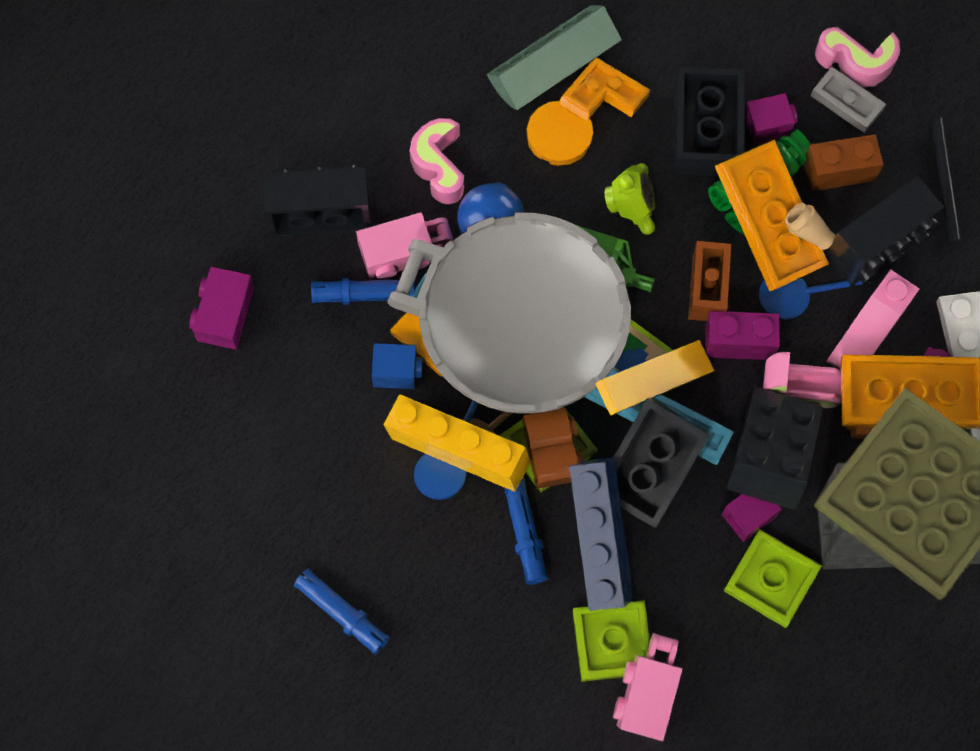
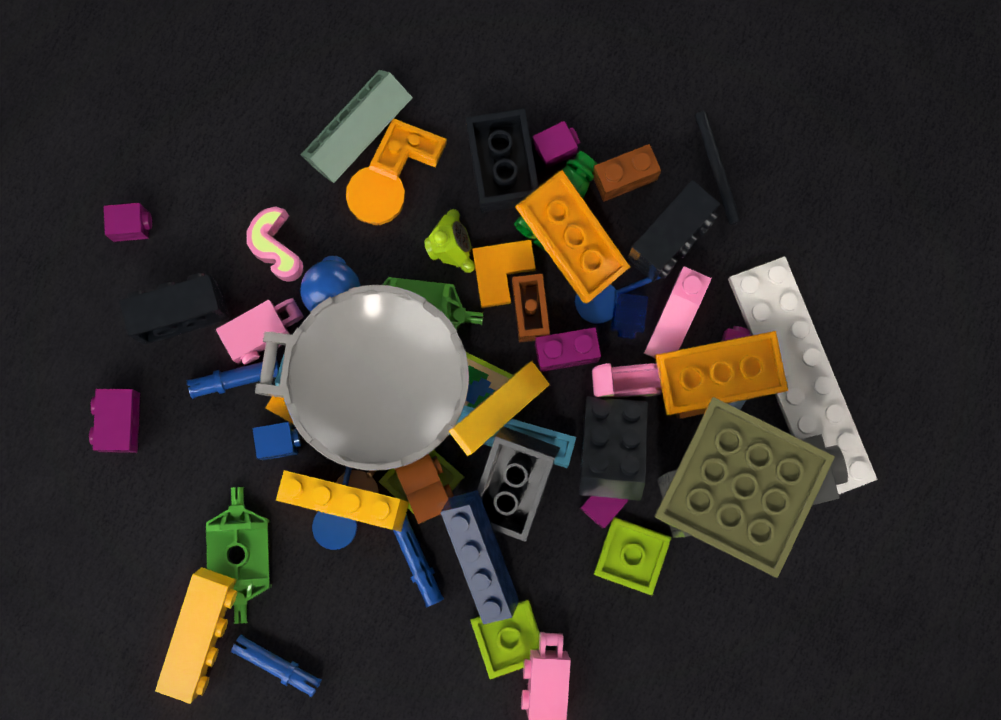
camera: 10 degrees left, 10 degrees up
tan cone [785,203,836,250] -> none
light grey plate [811,67,886,133] -> none
bright pink animal [815,27,900,87] -> none
none -> magenta brick [104,203,152,242]
none -> yellow brick [155,567,237,704]
none -> bright green plate [206,487,272,624]
none -> light orange tile [472,240,536,308]
none -> clear blue brick [611,293,648,339]

